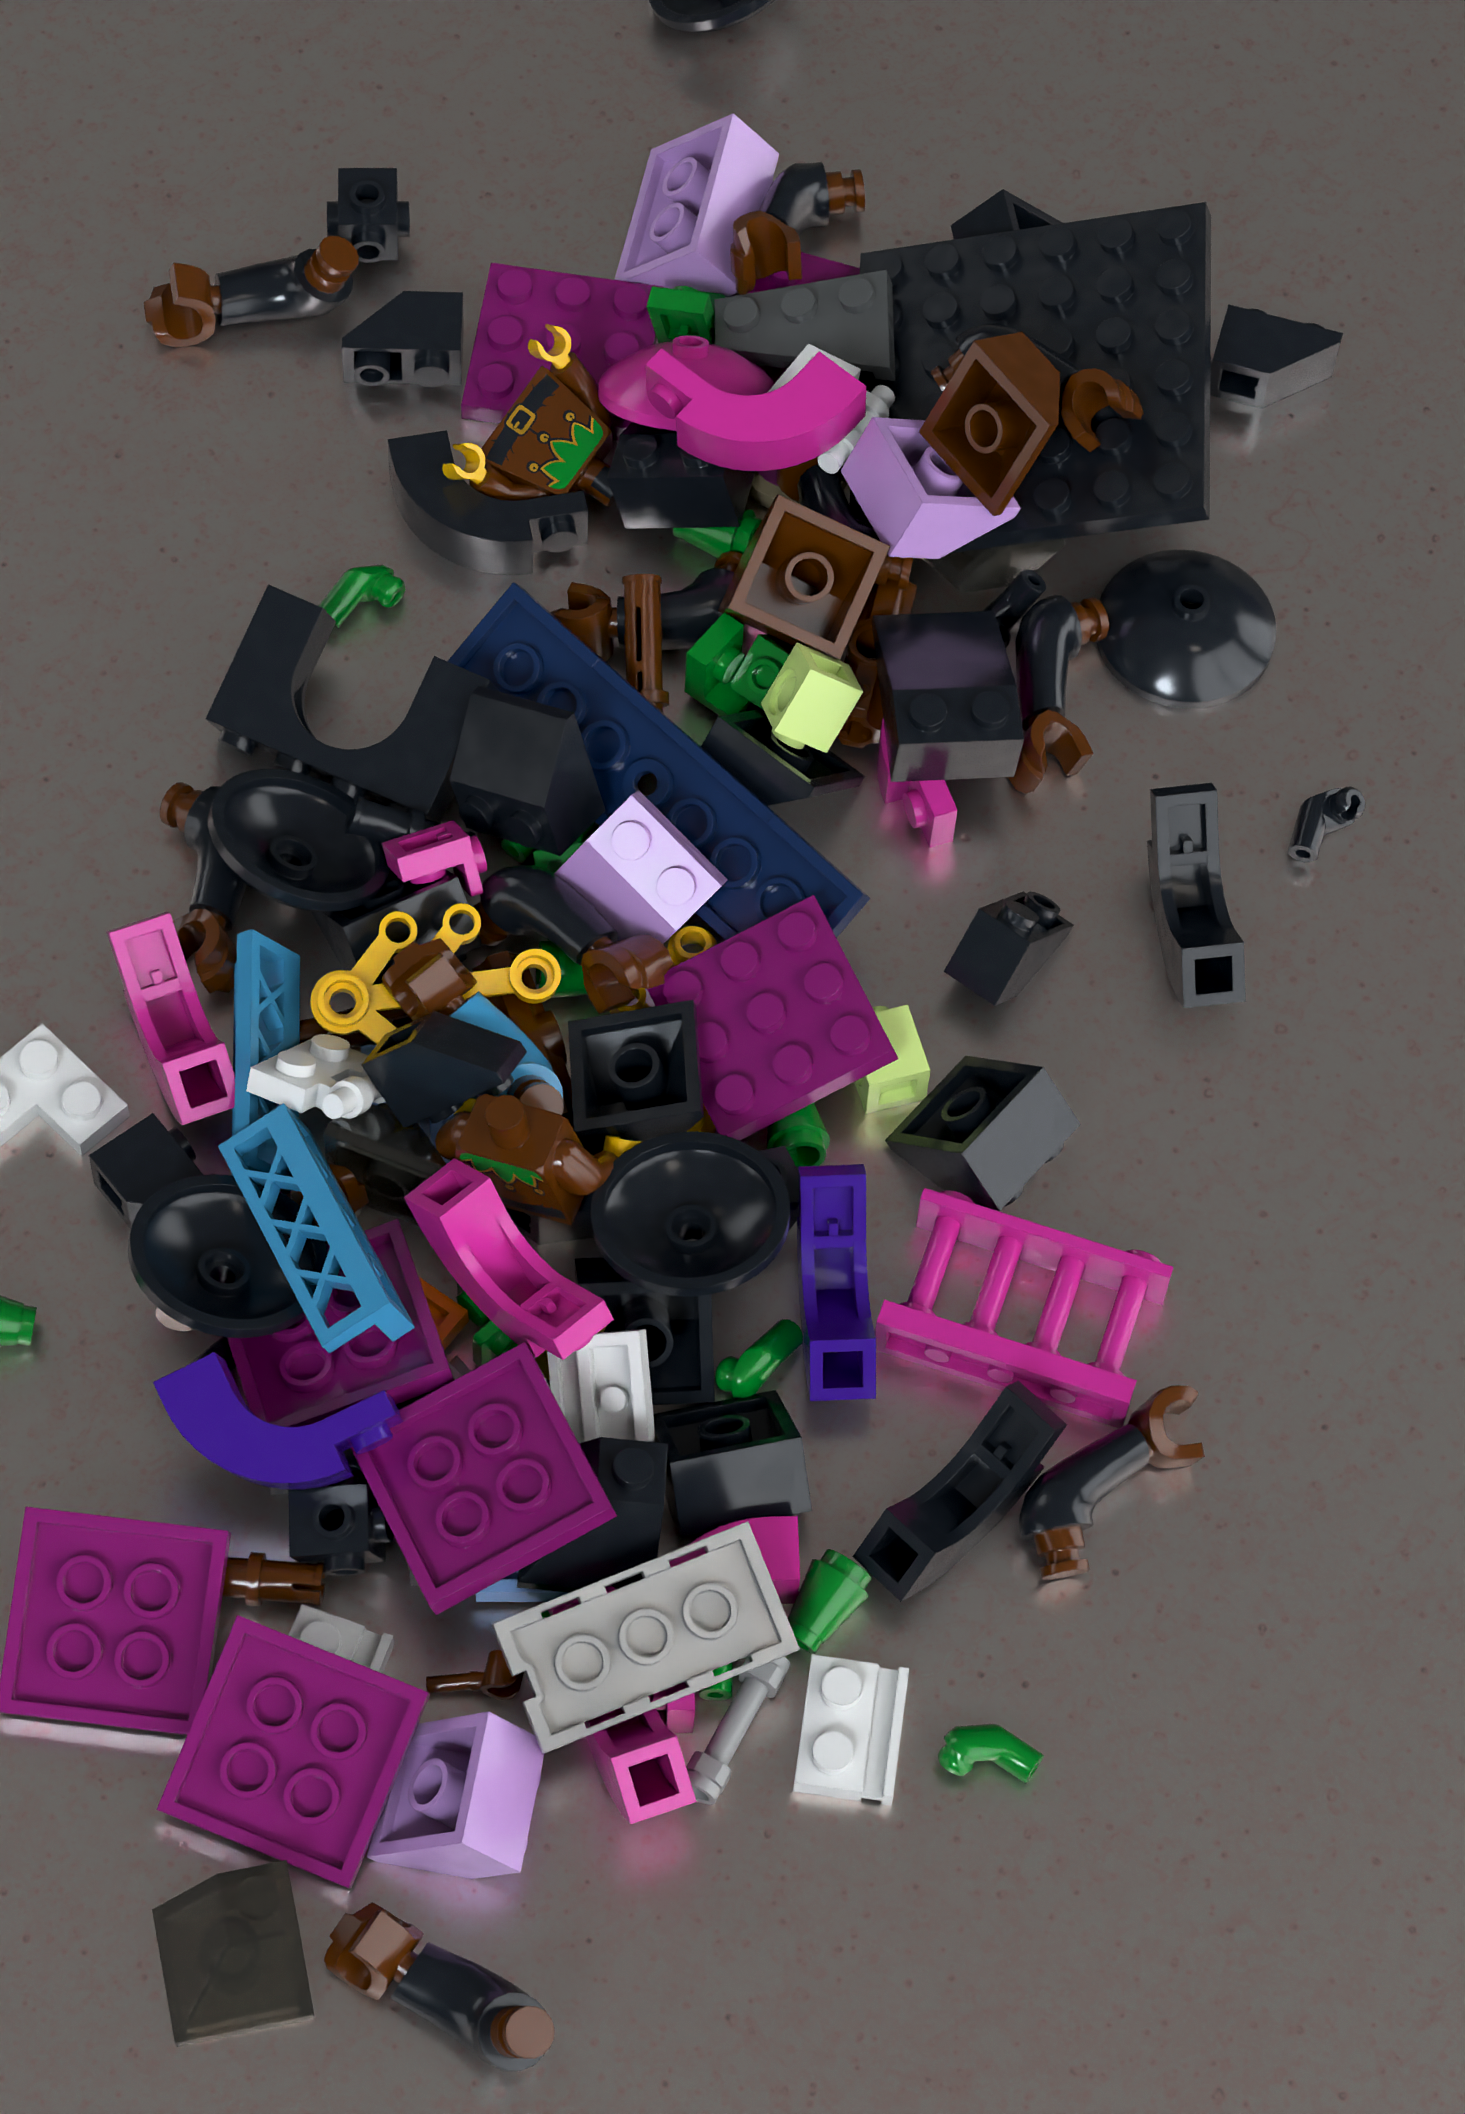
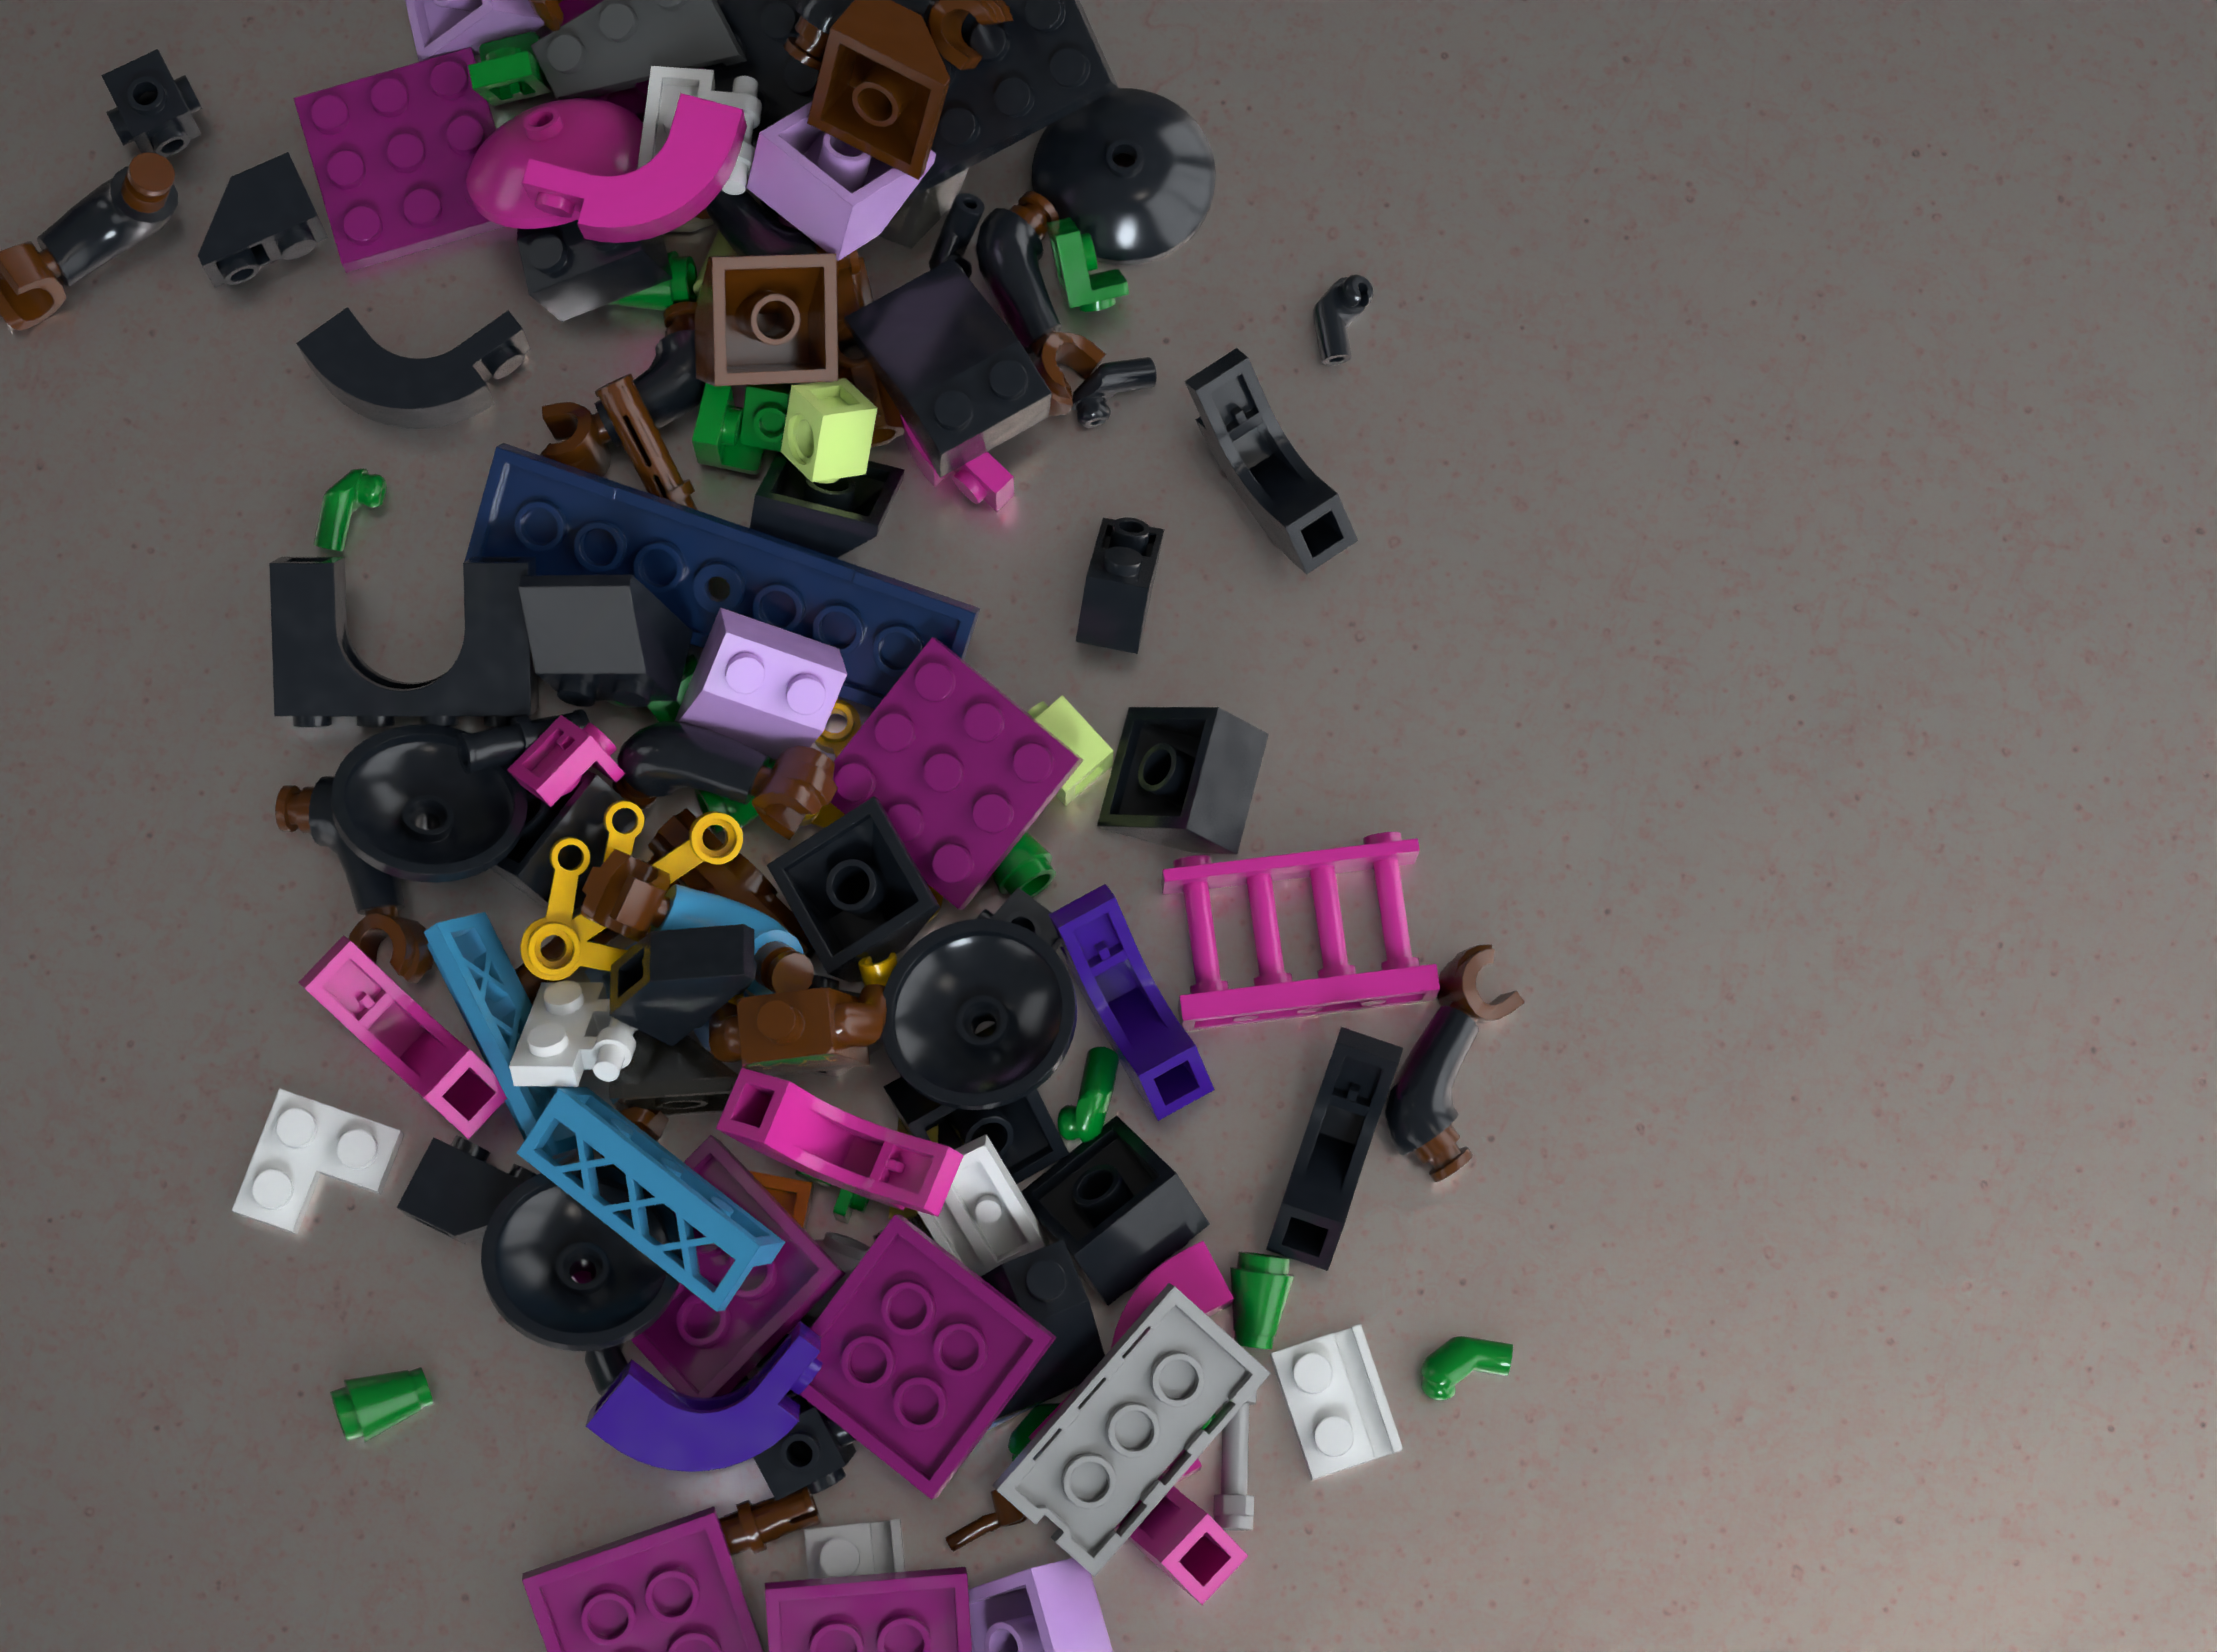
camera: 25 degrees left, 15 degrees up
torso [442,324,615,507] -> none
none -> green bracket [1046,217,1129,312]
none -> black arm [1071,357,1157,428]

